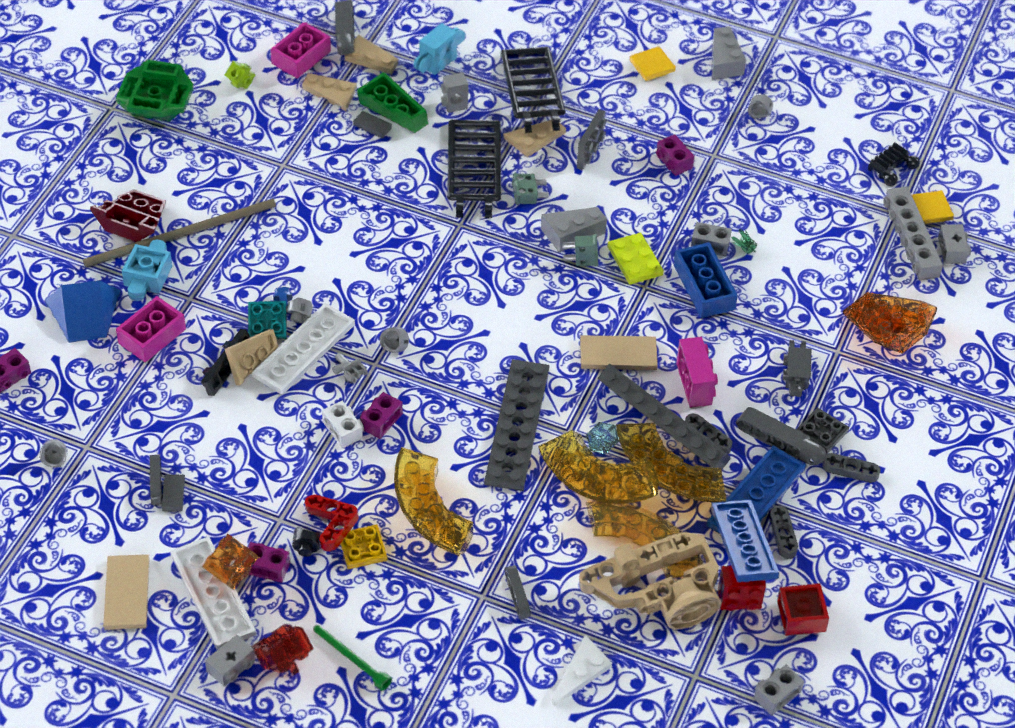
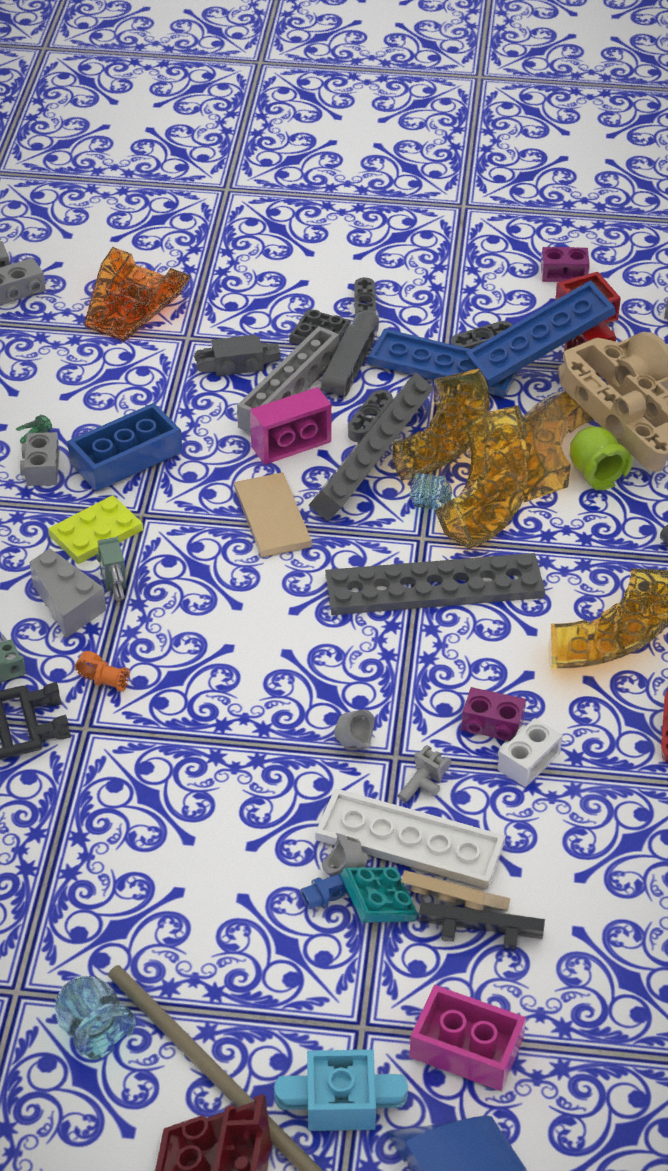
camera: 105 degrees left, 5 degrees down
none -> clear light blue tile [55,976,136,1060]
none -> orange connector [74,651,130,692]
none -> light grey brick [237,326,339,433]
none -> magenta brick [541,247,590,282]
none -> lime tile [569,426,633,490]

